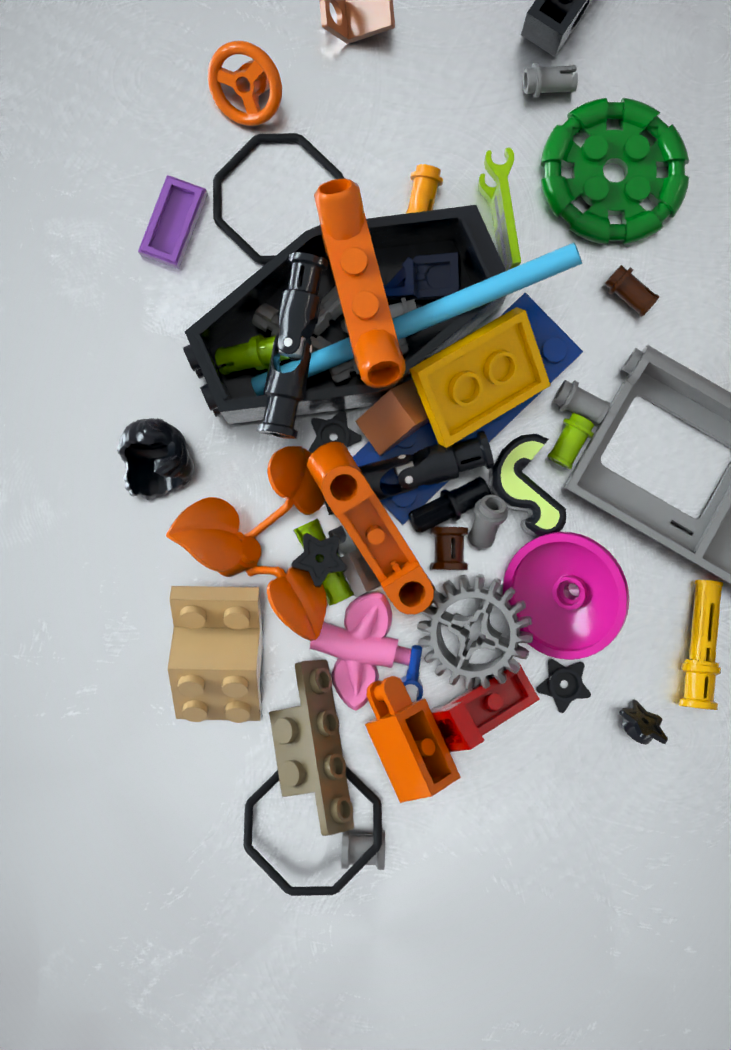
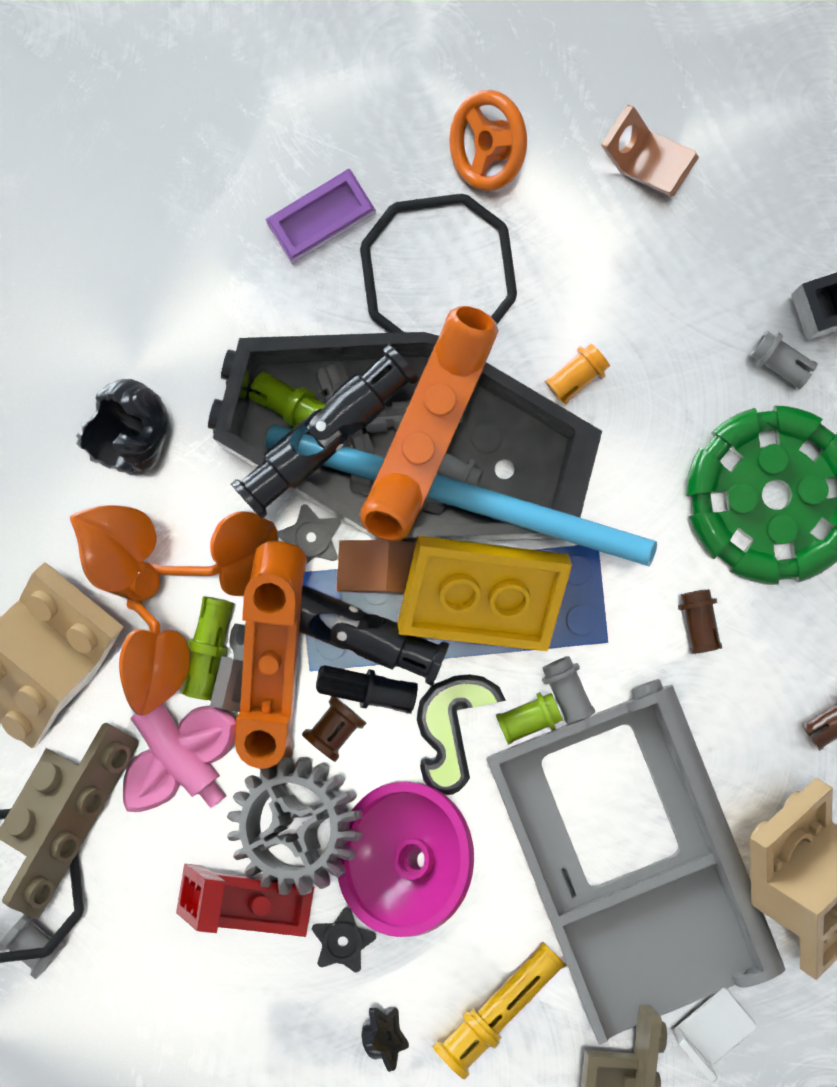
camera: 40 degrees right, 0 degrees up
black plate [291,533,347,588] -> none
orange brick [365,676,461,803] -> none
dark blue slope [383,252,461,300] -> none
blue hand [401,645,423,701] -> none
light grey pin [468,495,508,548] -> none
lime flag [478,148,521,271] -> none

